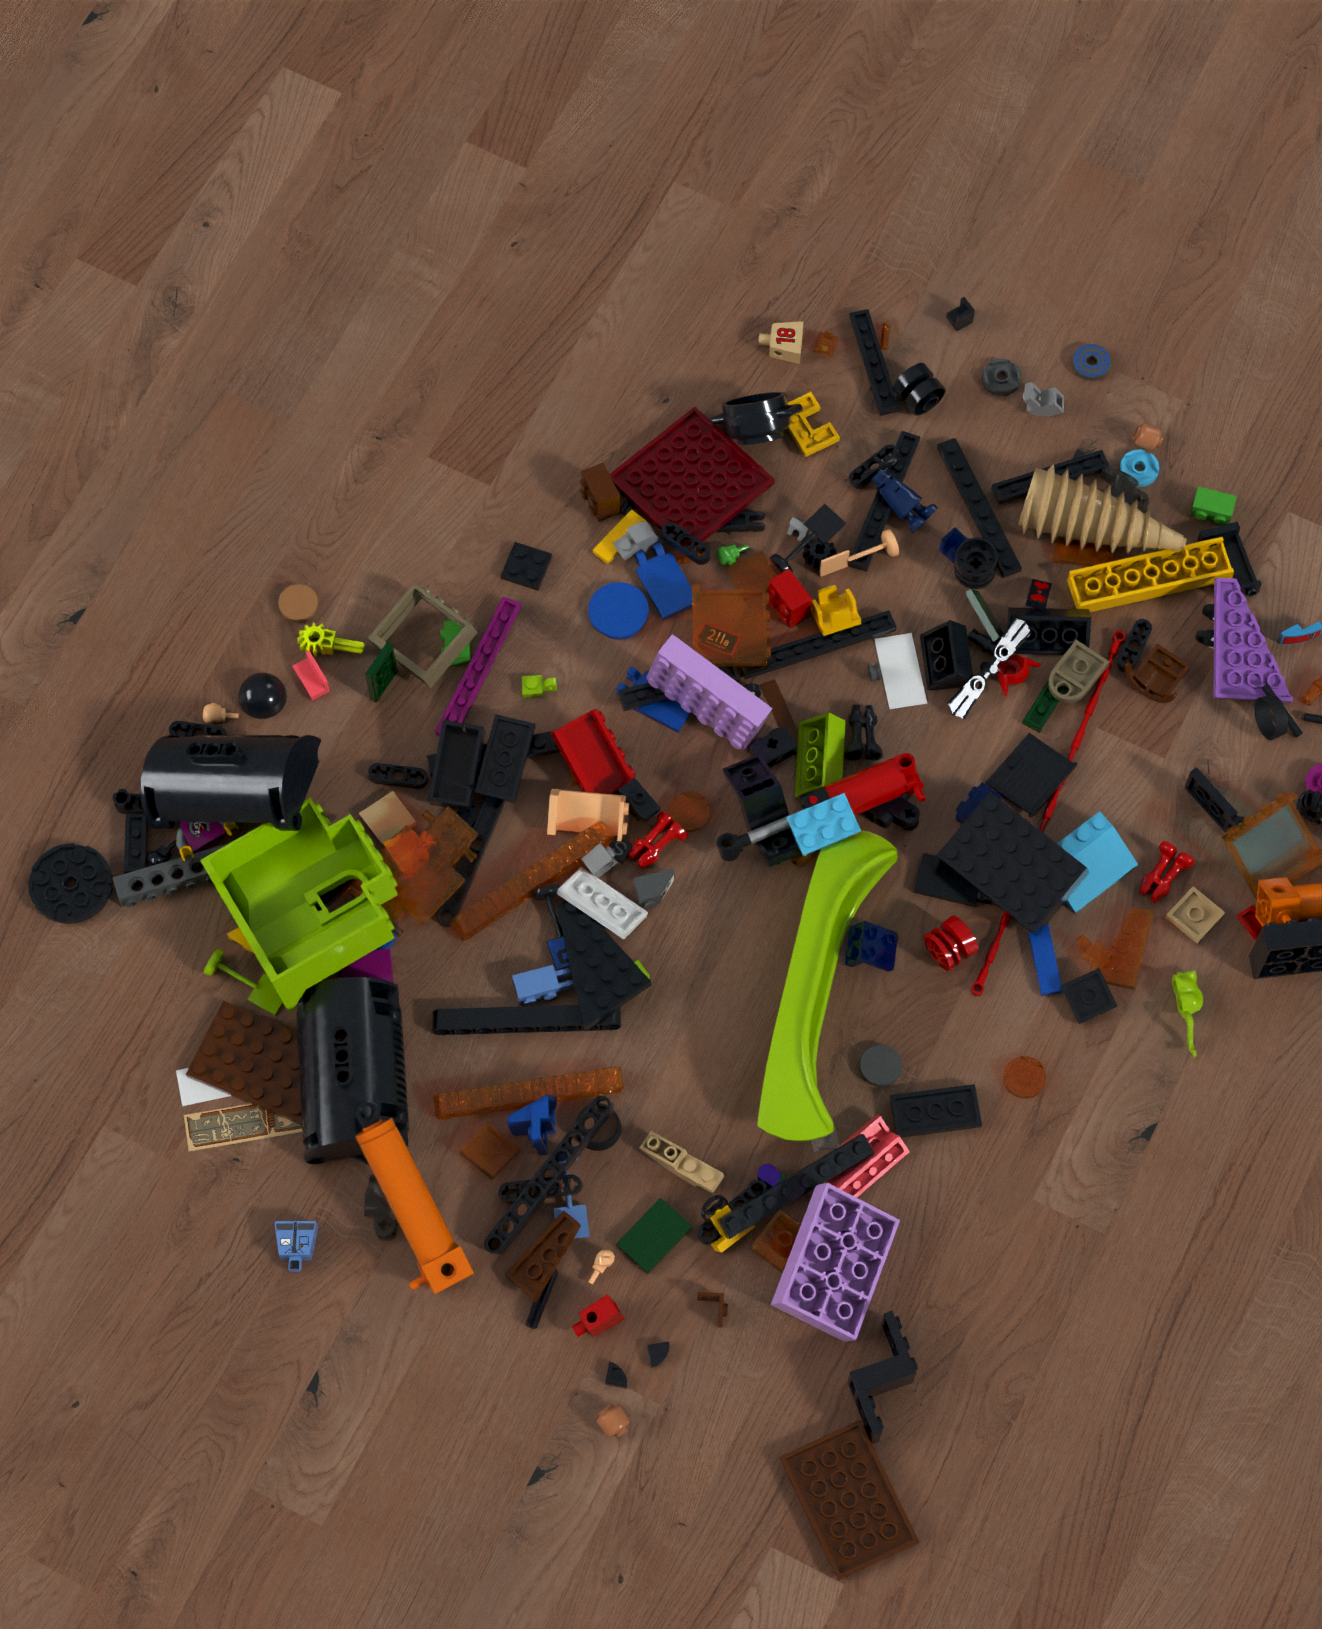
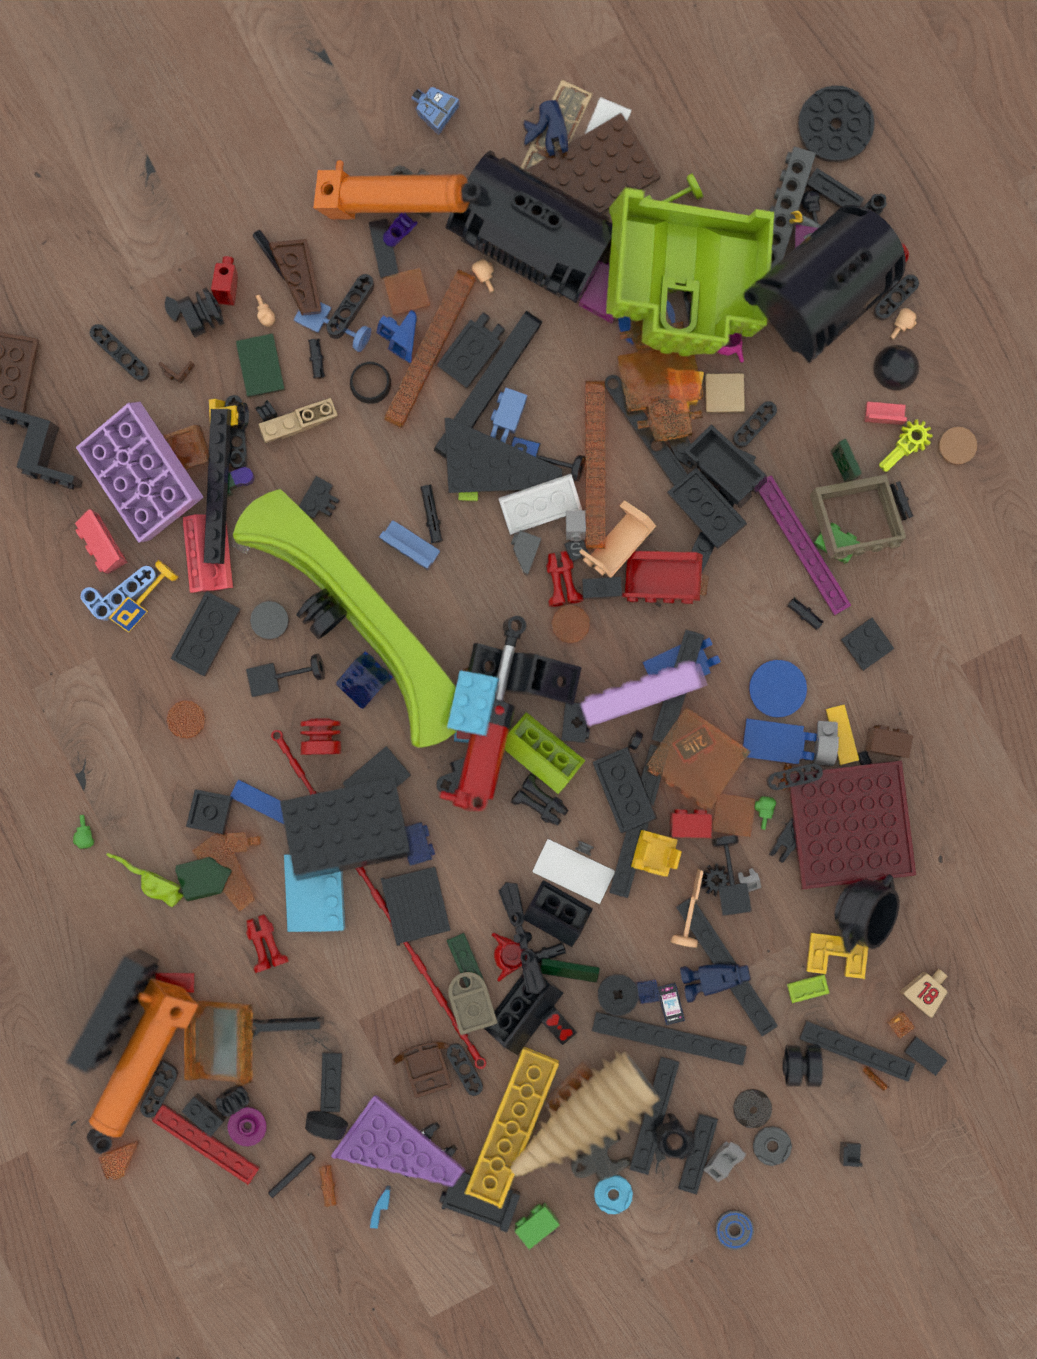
camera: 125 degrees right, 20 degrees up
black beam [484,1096,614,1255] -> none
lime plate [522,675,557,698] -> none
nougat head [597,1404,630,1438] -> none
black tile [605,1362,627,1389] -> none
black beam [849,445,900,489] -> none
nougat head [1132,422,1163,452] -> none
tan tile [1165,886,1225,944] -> none
black piece [1261,683,1303,738] -> none
none -> bright green piece [73,815,94,849]
none -> coral slope [75,509,128,574]
none -> light blue beam [81,566,158,621]
none -> black beam [90,324,150,382]
none -> yellow piece [109,560,179,633]
none -> dark green tile [175,857,232,902]
none -> black wheel [177,287,224,338]
none -> black piece [246,653,325,697]
none -> black wheel [255,400,278,422]
none -> black wheel [296,588,348,640]
none -> black hinge [299,476,340,519]
none -> black pin [308,339,326,379]
none -> black tile [320,1052,342,1112]
none -> black tile [368,218,399,279]
none -> medium blue panel [379,521,440,570]
none -> dark purple piece [383,213,418,246]
none -> black pin [420,485,443,543]
none -> black tile [437,312,505,388]
none -> light nougat piece [472,259,494,292]
none -> dark blue piece [524,100,568,156]
none -> black plate [592,747,658,833]
none -> black piece [654,1113,696,1160]
none -> tile [657,982,685,1025]
none -> black tile [678,1113,718,1195]
none -> clear smoke dish [733,1089,772,1128]
none -> black pin [787,597,824,630]
none -> lime plate [787,974,829,1003]
none -> black pin [890,481,914,521]
none -> black tile [904,1036,947,1076]

